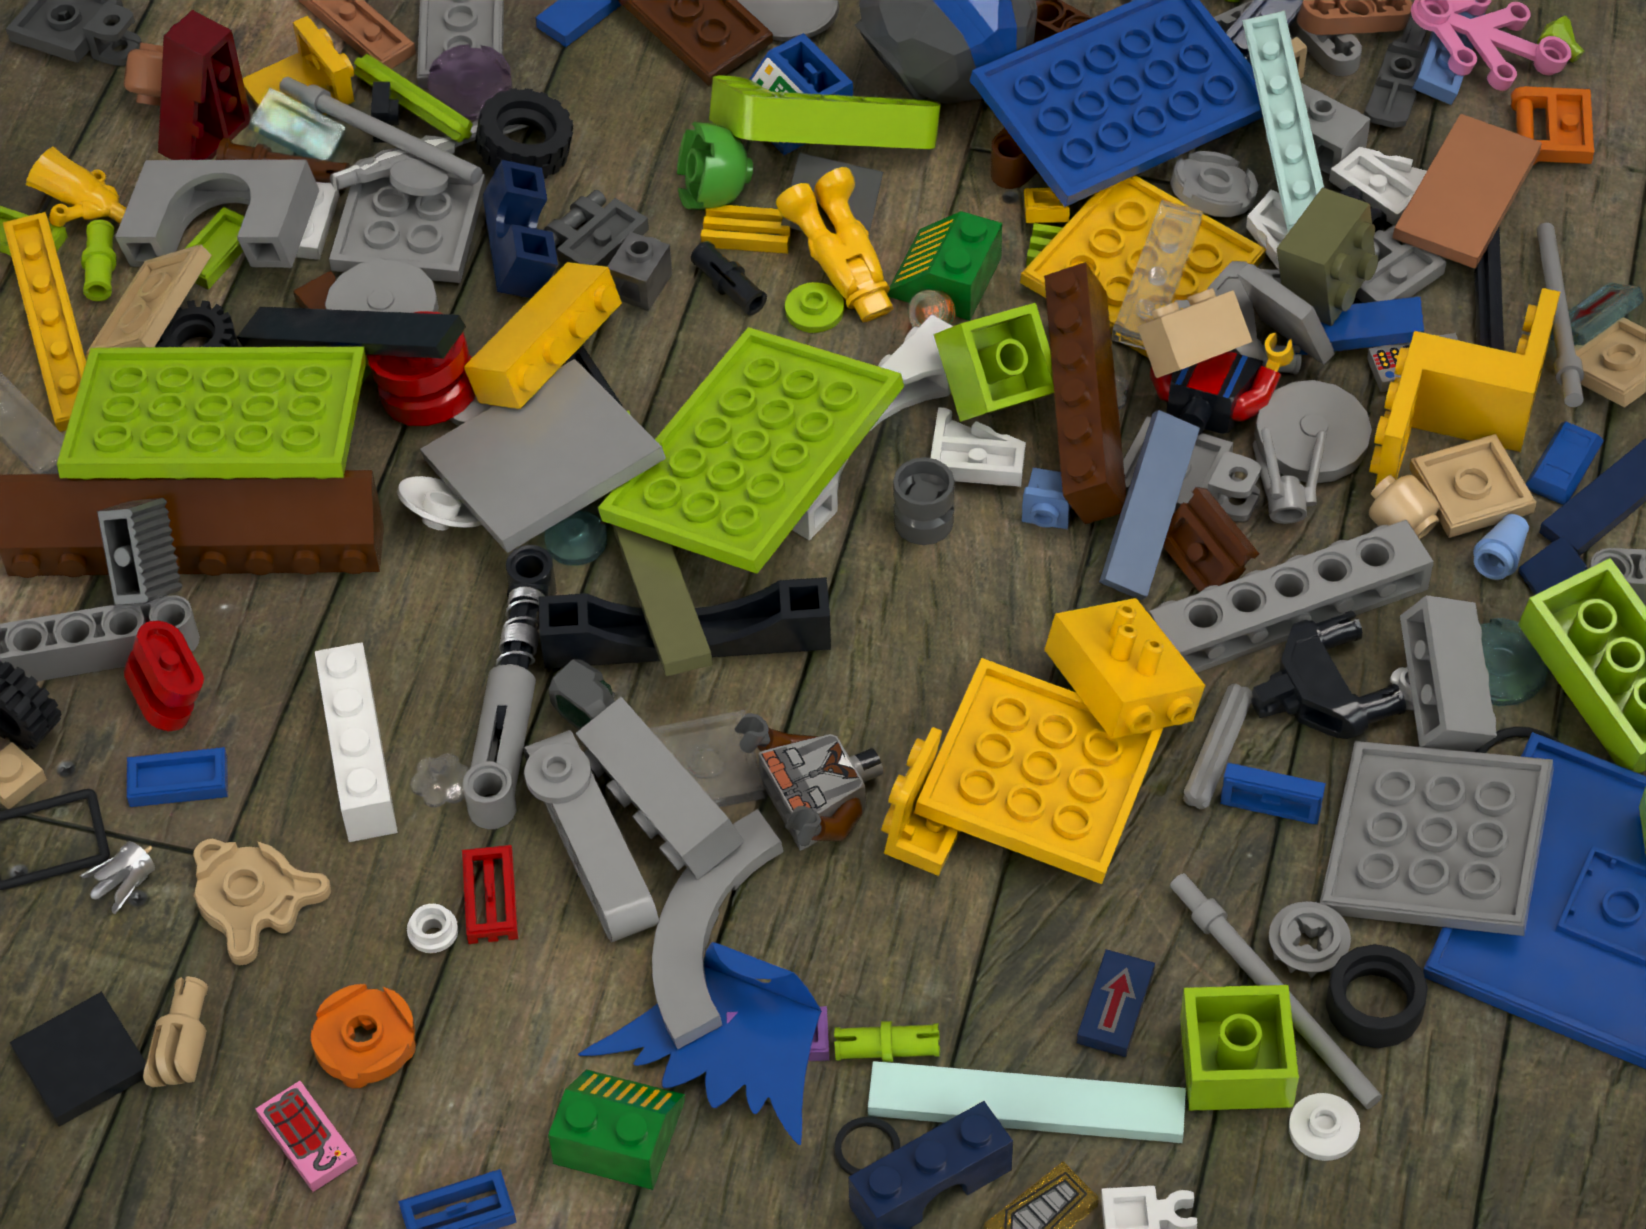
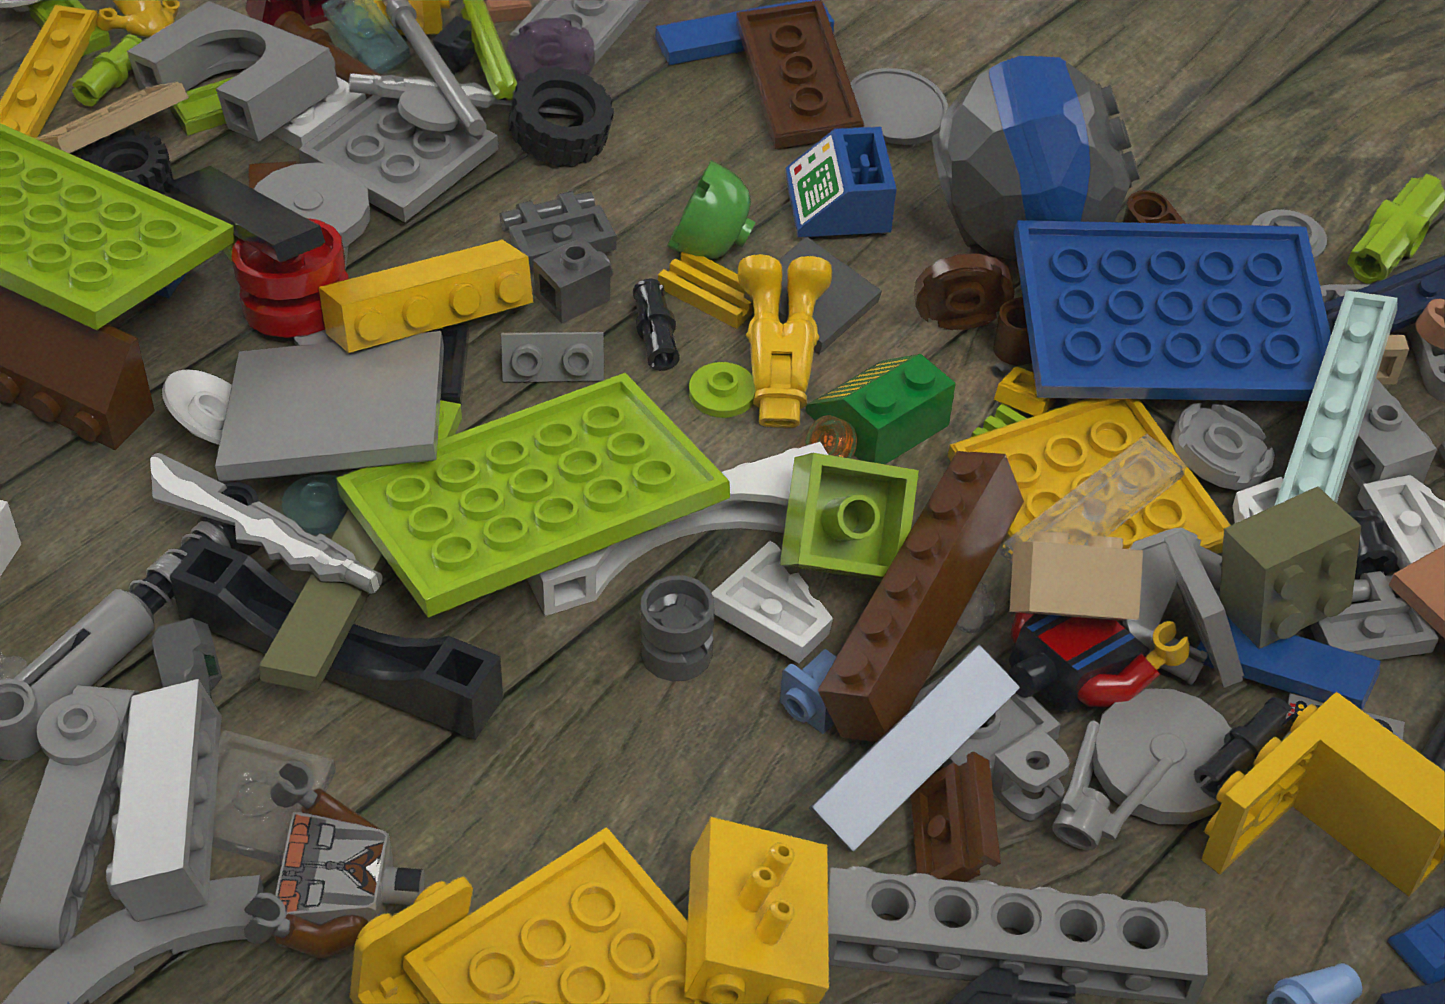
camera: 25 degrees right, 5 degrees down
dark blue arch [483,160,558,298] -> none
lime beam [709,75,941,149] -> none
tan head [1369,475,1440,540] -> none
tan plate [1409,434,1536,538] -> none
none -> light grey sword [150,453,382,594]
none -> light grey hinge [501,332,604,382]
none -> reddish brown tile [914,254,1015,330]
none -> black pin [1194,698,1298,799]

